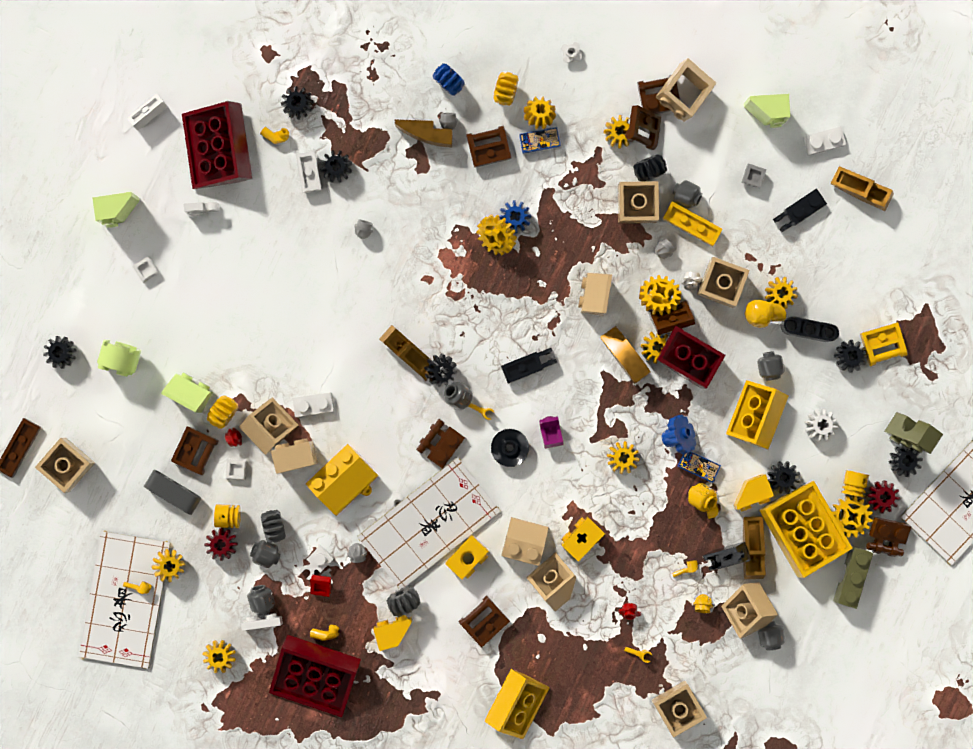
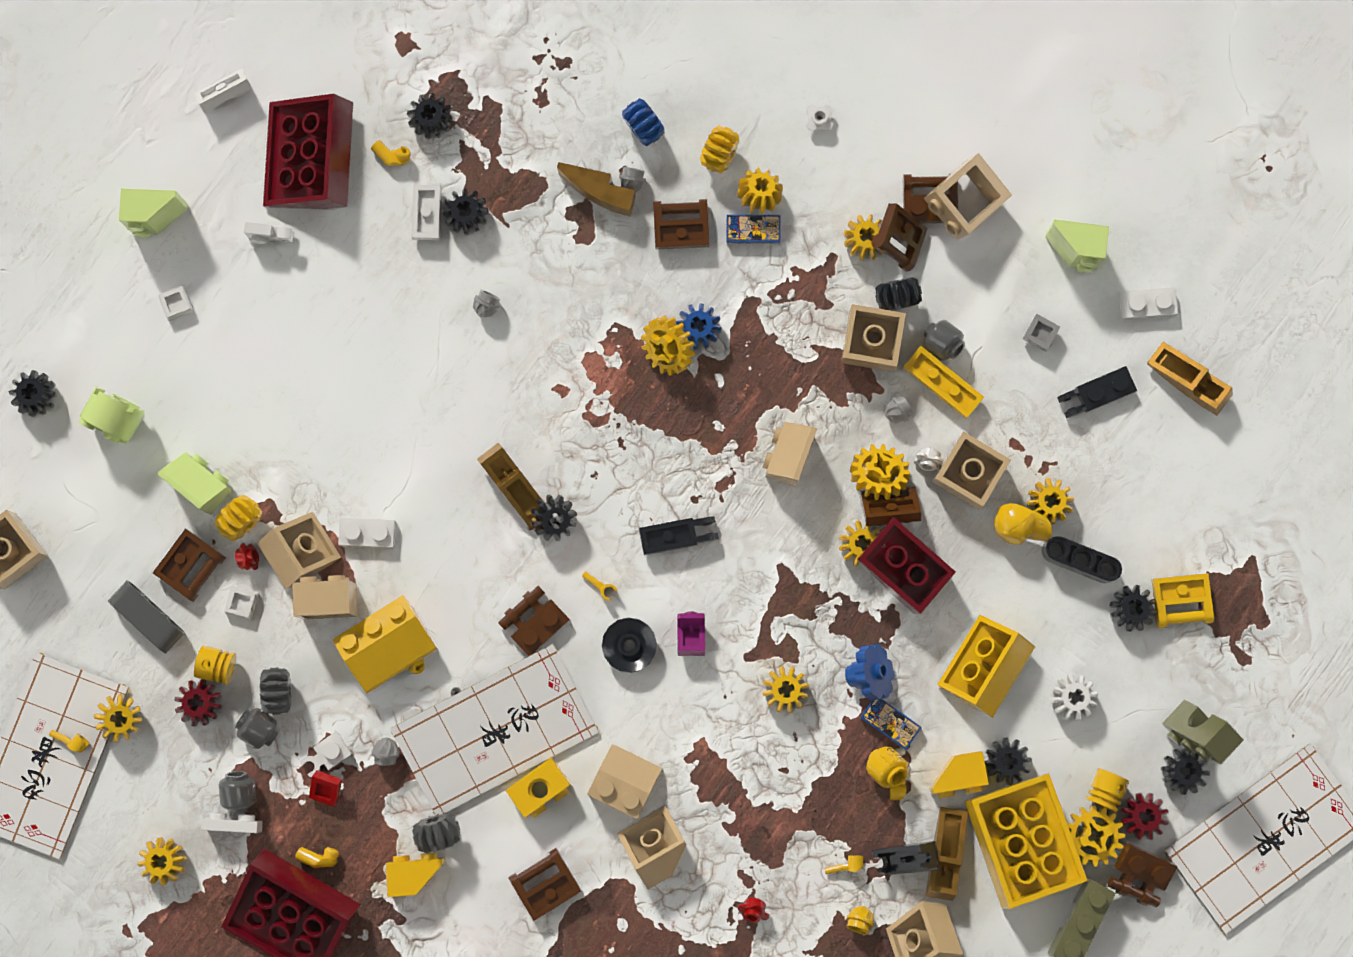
camera: 20 degrees right, 5 degrees down
dark grey head [444,382,473,410] -> none
yellow brick [561,517,605,562] -> none
pearl gold slope [600,326,651,384] -> none
dark grey head [757,351,785,381] -> none

